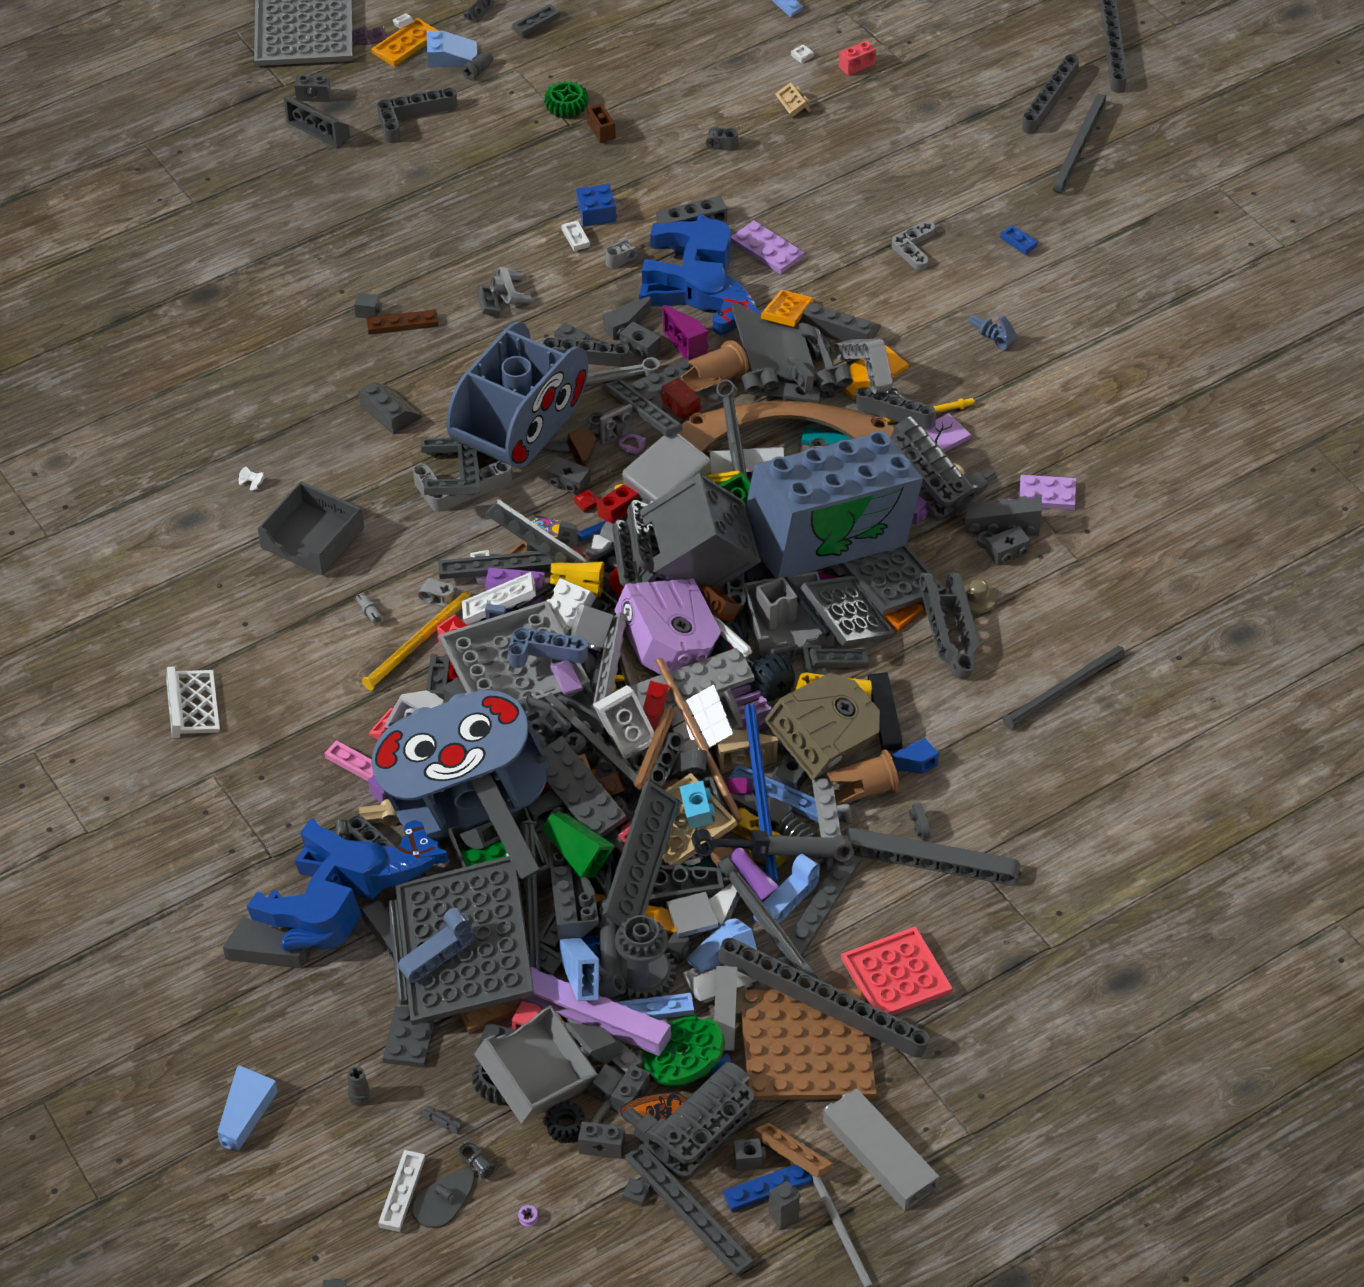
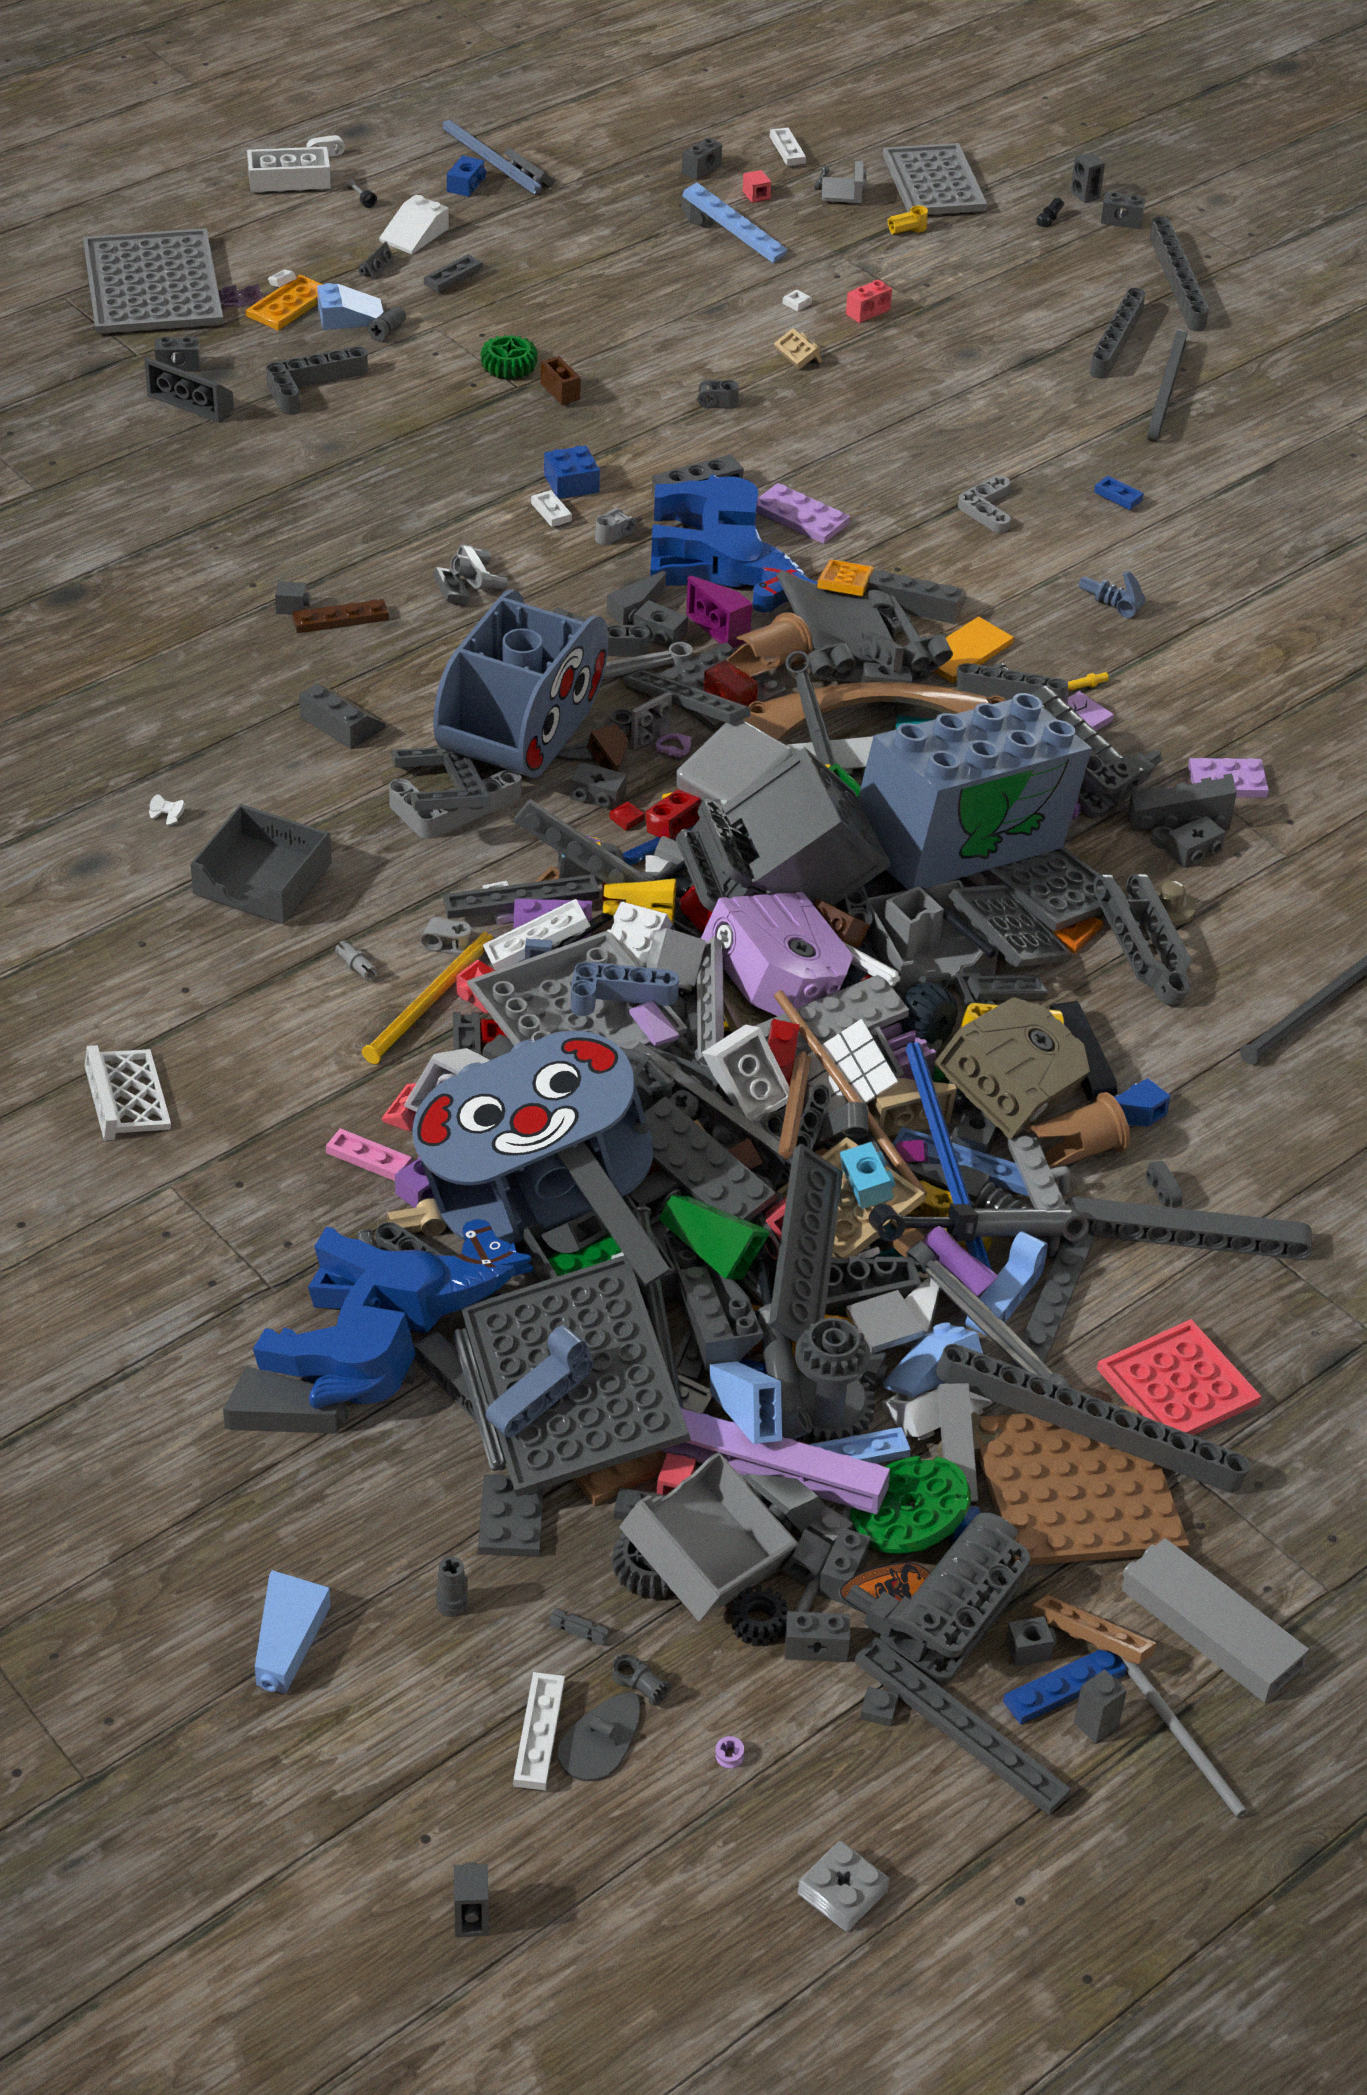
camera: 10 degrees left, 5 degrees down
light grey beam [835,339,893,394] -> none

